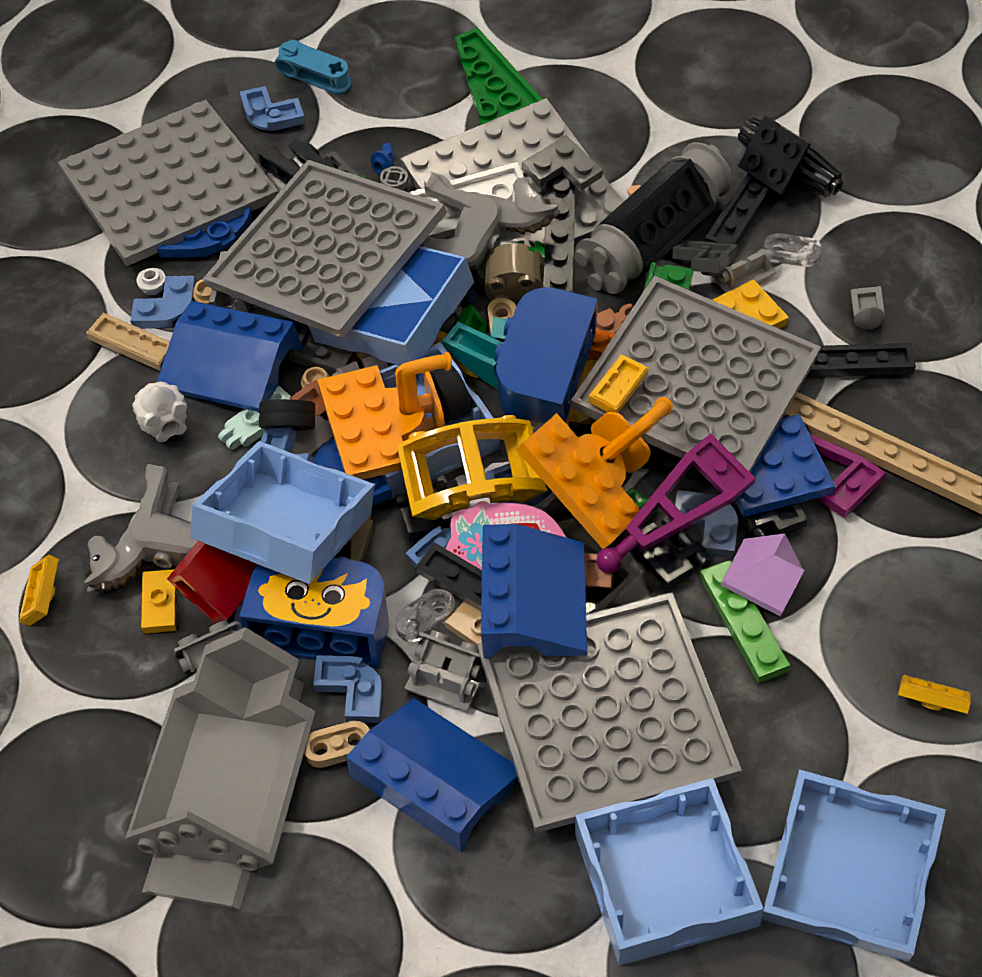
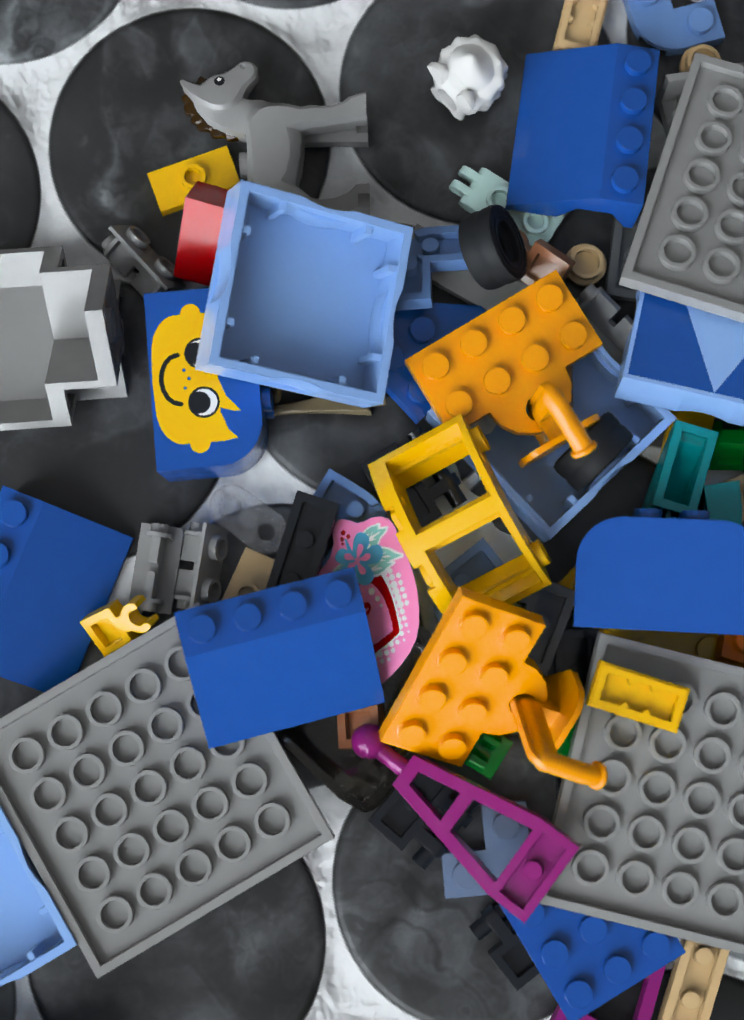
camera: 70 degrees right, 30 degrees up
yellow plate [19,555,59,626] -> none
tan plate [304,721,370,768] -> none
medium blue plate [313,656,383,723] -> none
bright green plate [700,560,790,683] -> none
lavender slope [721,534,804,616] -> none
none -> yellow plate [80,595,159,657]

